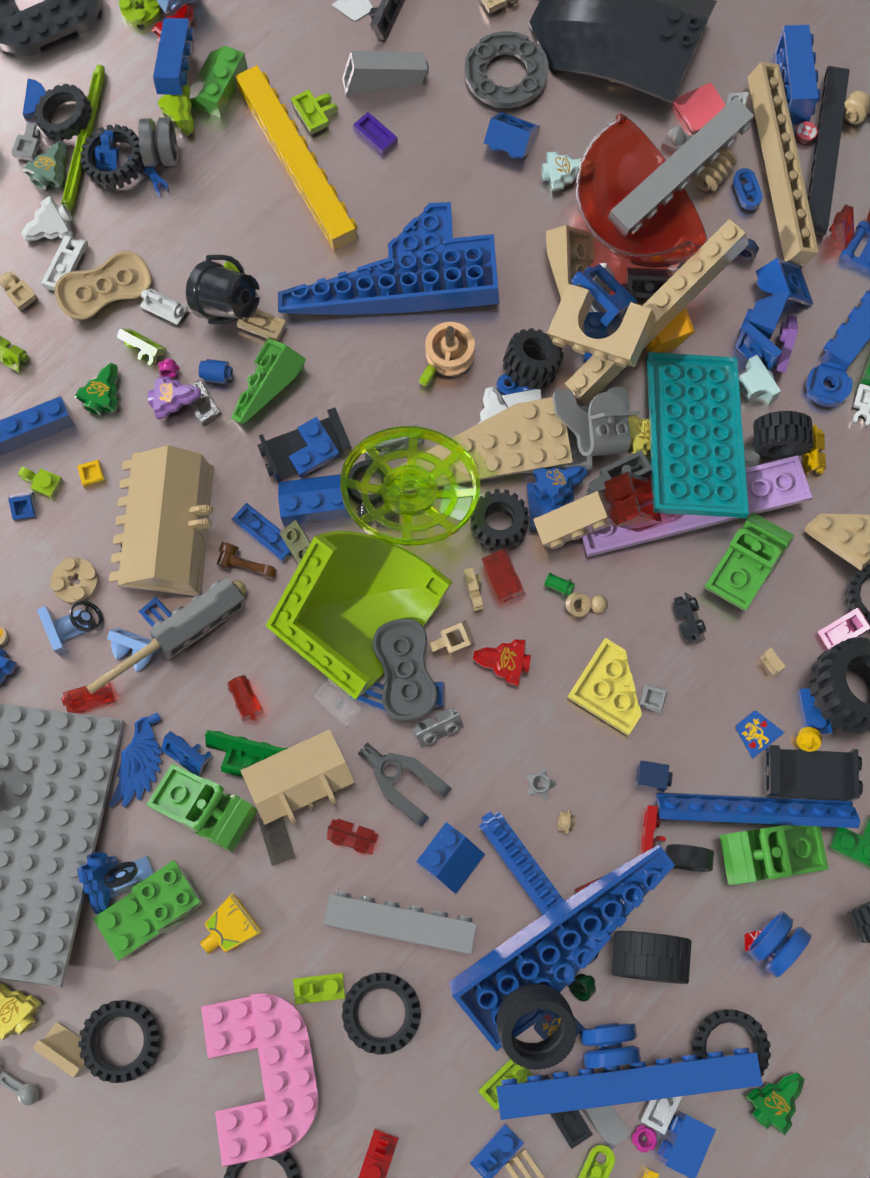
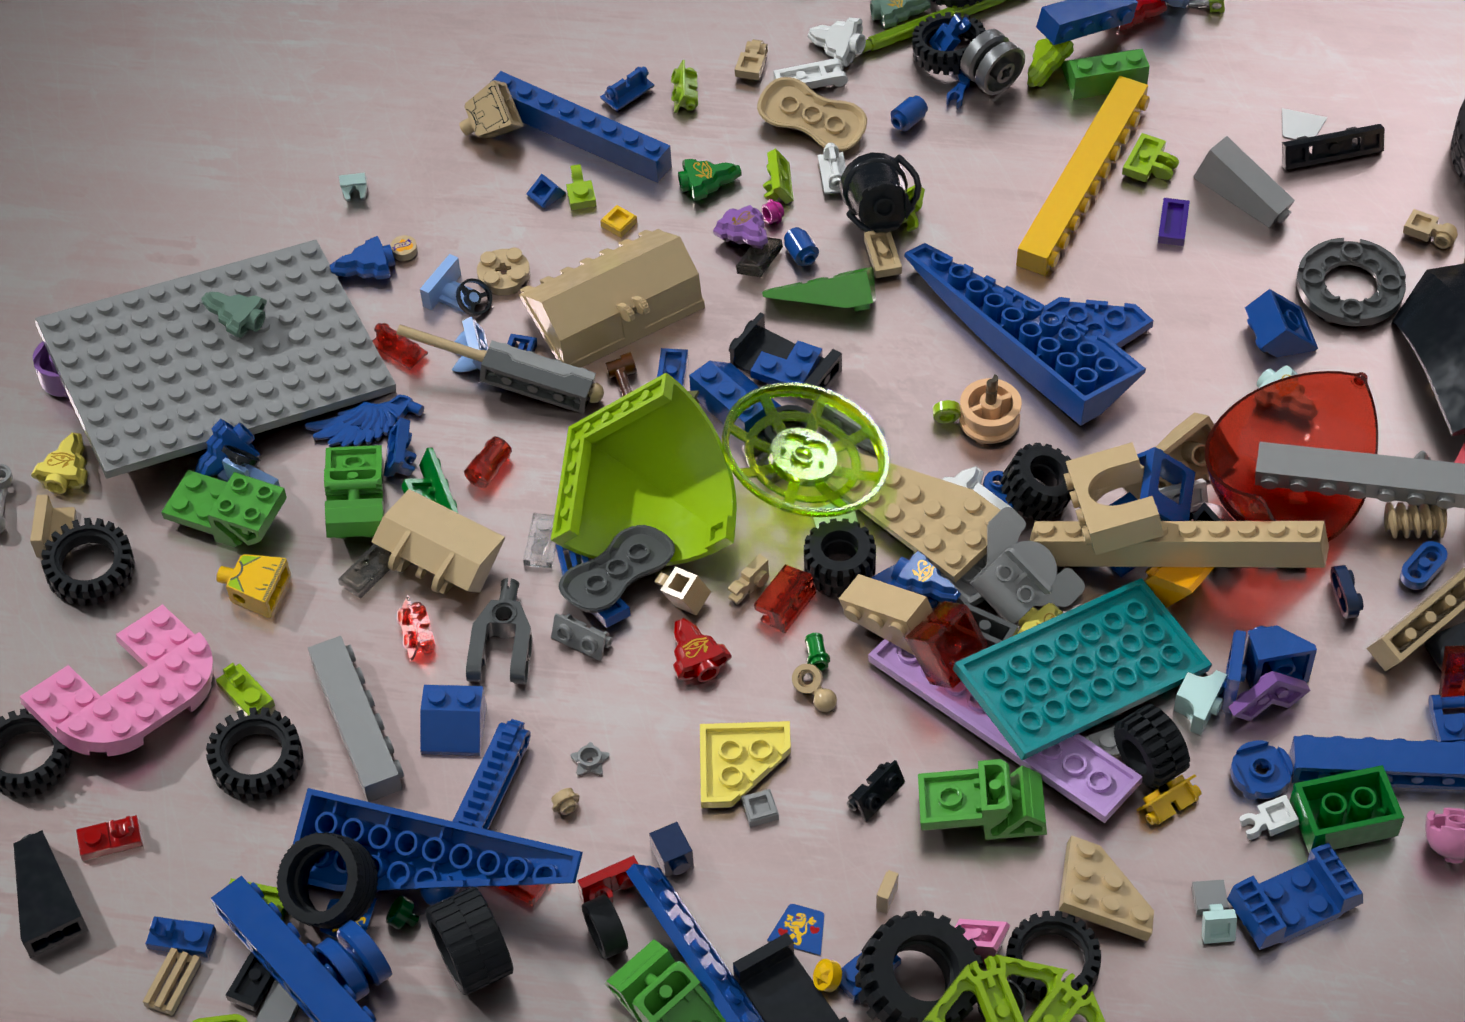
camera: 55 degrees right, 20 degrees down
blue slope [755,258,814,306] -> none
none -> blue brick [890,95,928,131]

